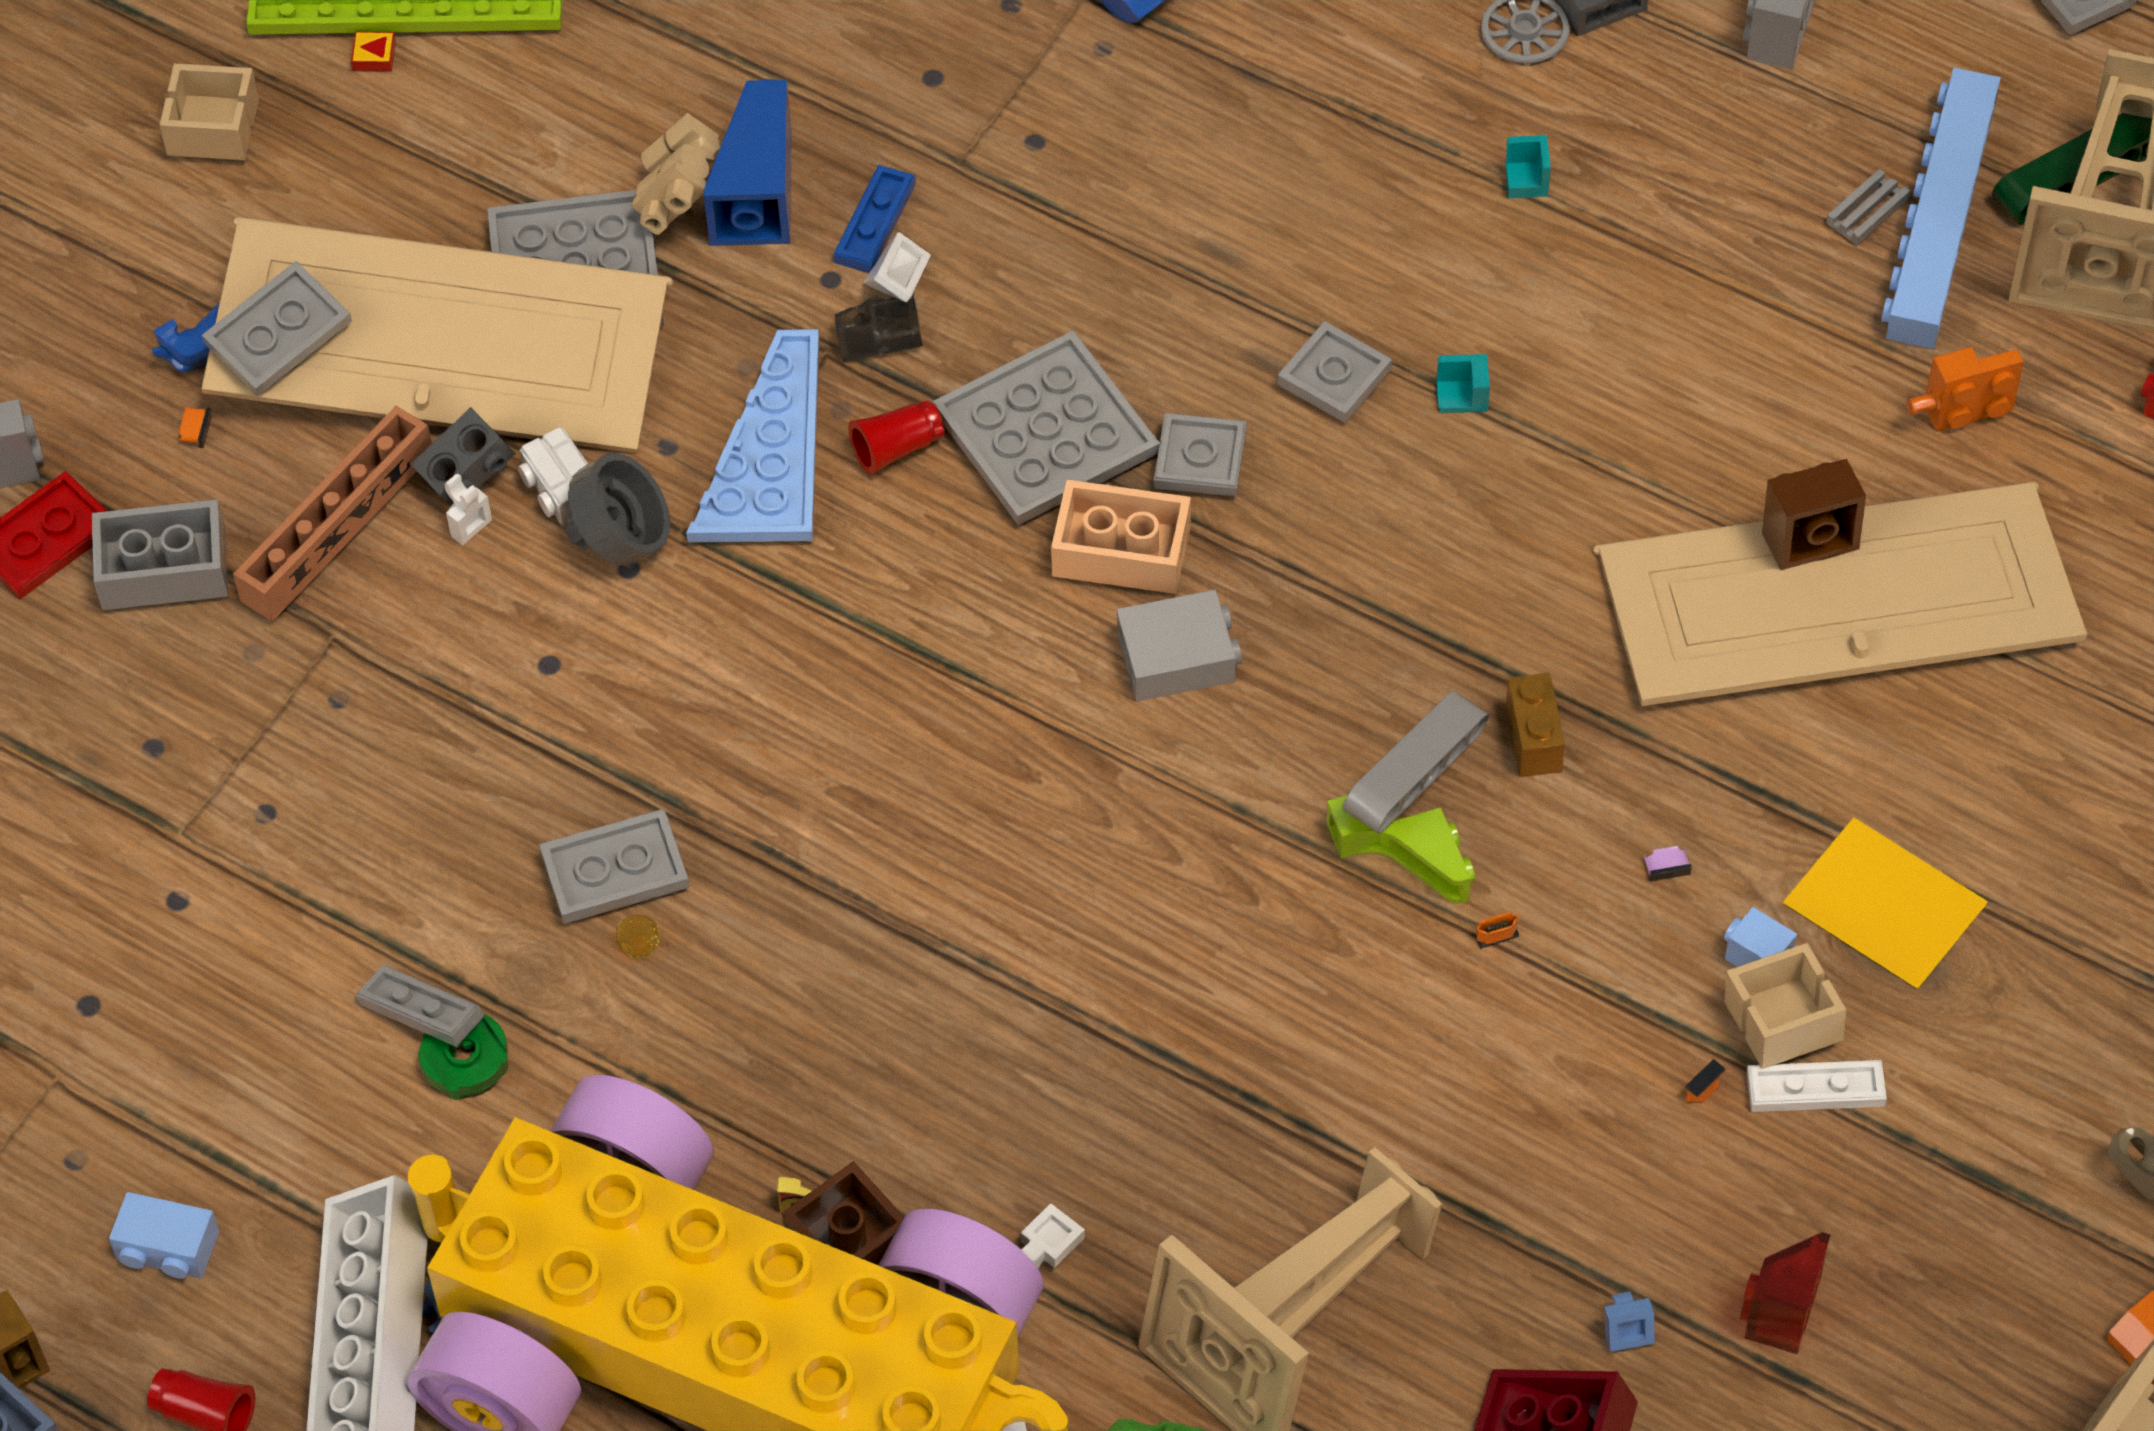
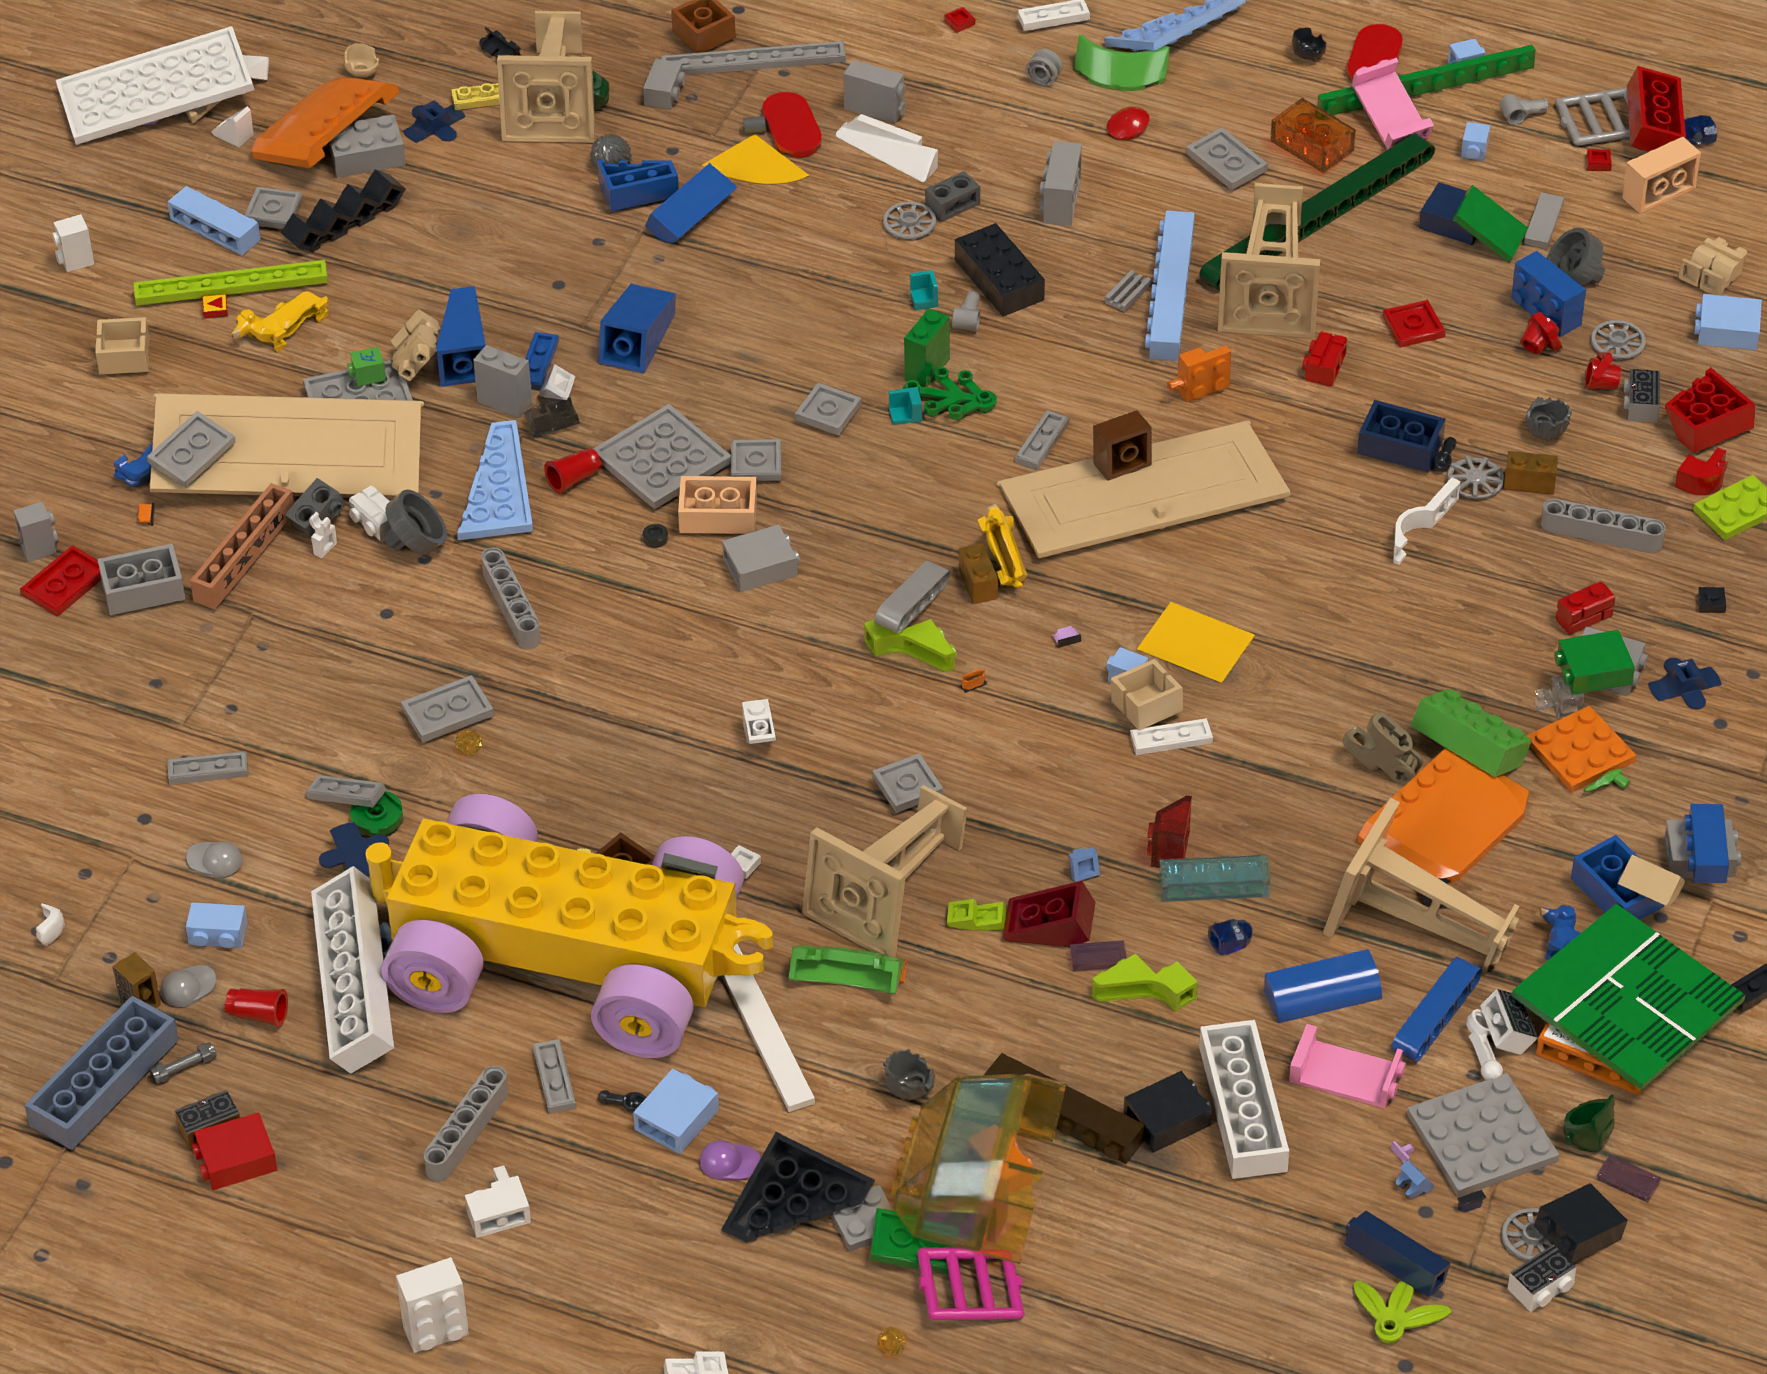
camera: 10 degrees left, 10 degrees down
black piece [1685,1059,1725,1104] -> none
none -> light grey cap [160,965,216,1007]
none -> light grey tile [167,751,248,785]
none -> light grey cap [186,841,243,878]
none -> yellow animal [231,292,329,352]
none -> dark blue piece [319,822,389,877]
none -> bright green brick [347,347,386,387]
none -> light grey brick [473,345,532,418]
none -> light grey beam [481,547,541,649]
none -> blue slope [598,284,676,373]
none -> pearl dark grey tile [643,524,668,548]
none -> pearl dark grey tile [661,853,718,879]
none -> white slope [742,699,776,744]
none -> light grey plate [872,753,943,813]
none -> green plant [903,367,997,420]
none -> green brick [904,308,950,387]
none -> lime slope [947,899,1006,931]
none -> light grey pin [952,291,980,332]
none -> black brick [955,223,1045,317]
none -> yellow animal [978,504,1028,588]
none -> light grey tile [1015,410,1069,470]
none -> clear light blue brick [1159,855,1270,902]

